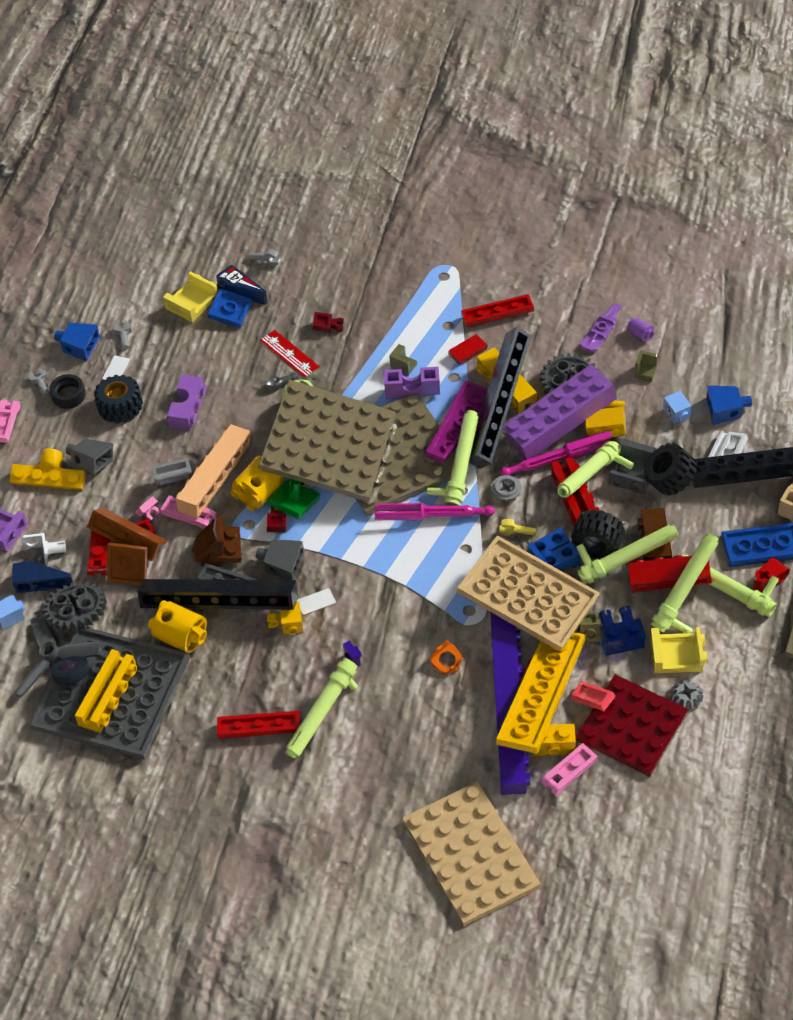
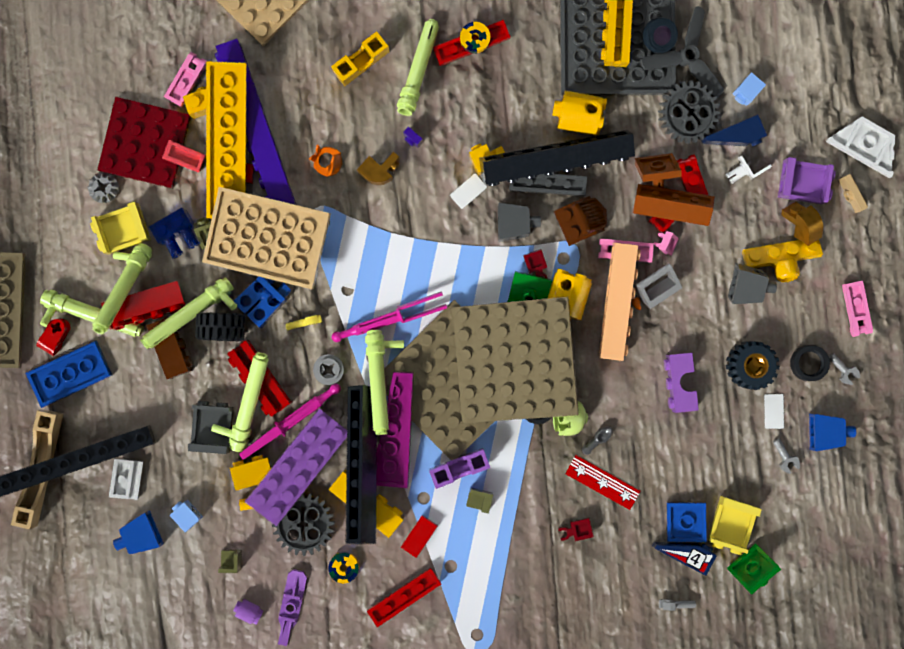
camera: 155 degrees right, 35 degrees up
black tyre [644,443,697,496] -> none
none -> piece [328,552,359,584]
none -> yellow arch [331,31,390,87]
none -> pearl gold brick [357,152,400,185]
none -> yellow piece [460,22,490,54]
none -> green tile [727,543,781,595]
none -> pearl gold brick [781,201,823,246]

